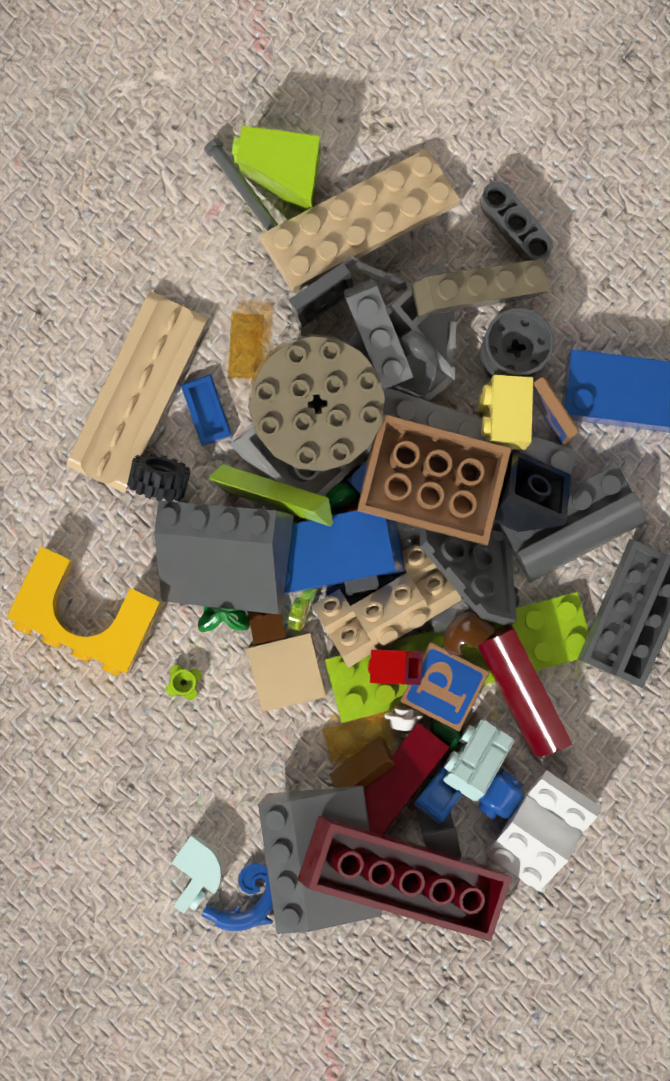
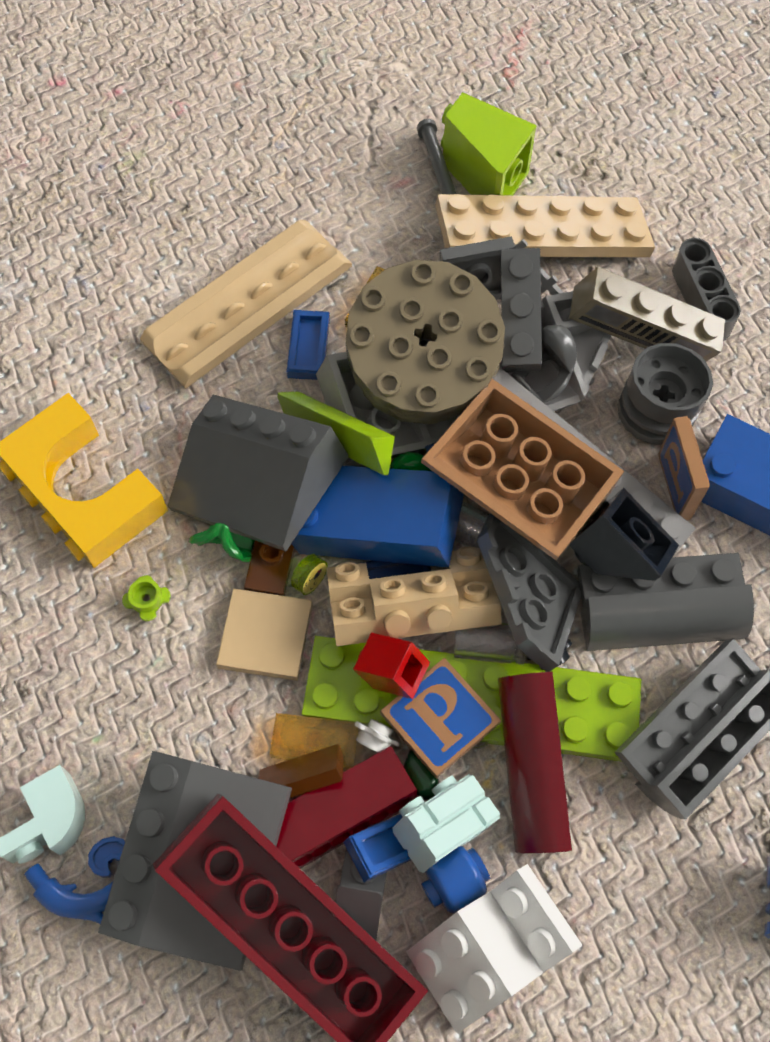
camera: 20 degrees right, 20 degrees down
black tyre [127,454,191,502] -> none
dark grey tile [344,576,379,597] -> none
reddish brown hair [443,612,496,655] -> none
light yellow brick [476,375,533,450] -> none

